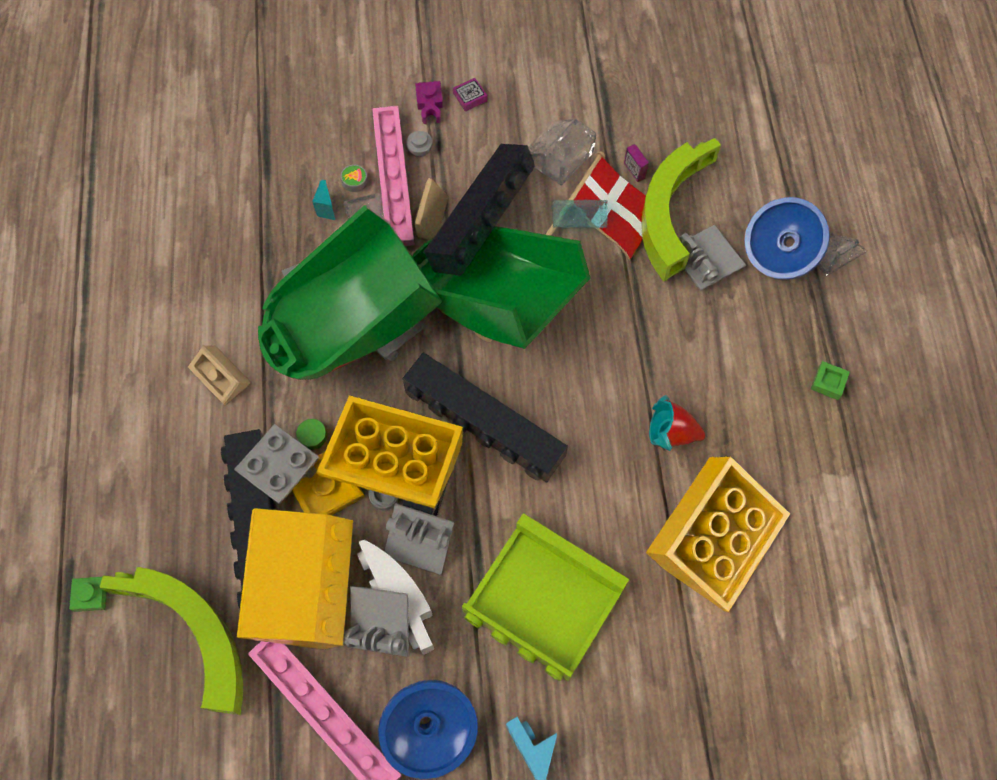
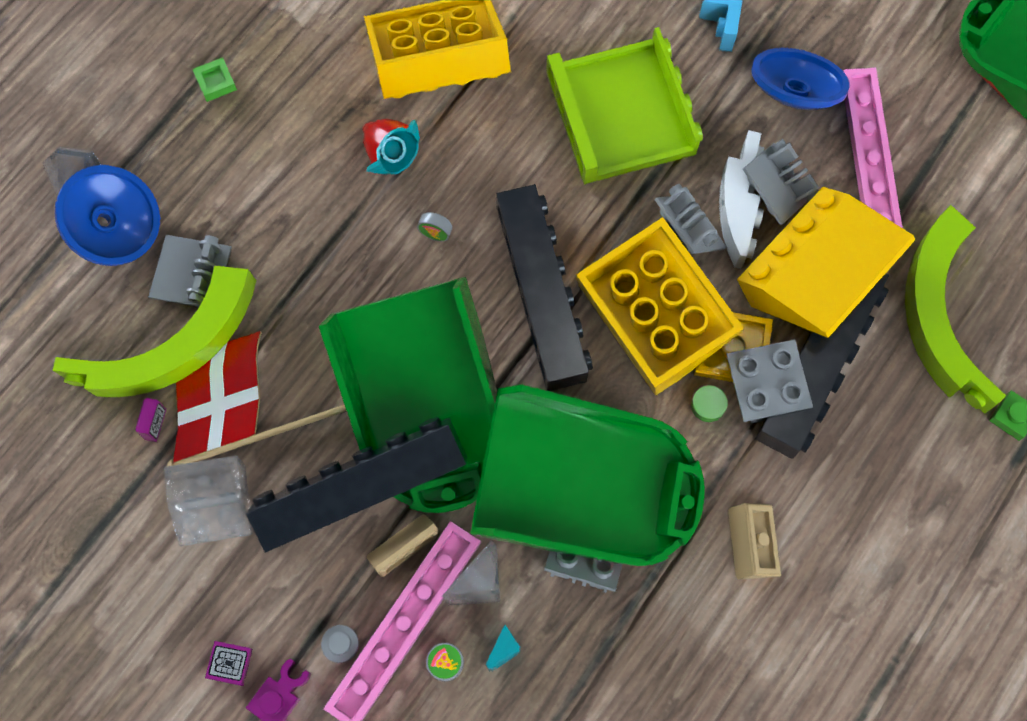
camera: 140 degrees left, 5 degrees up
clear light blue slope [551,200,608,228] -> none
none -> tile [417,212,453,241]

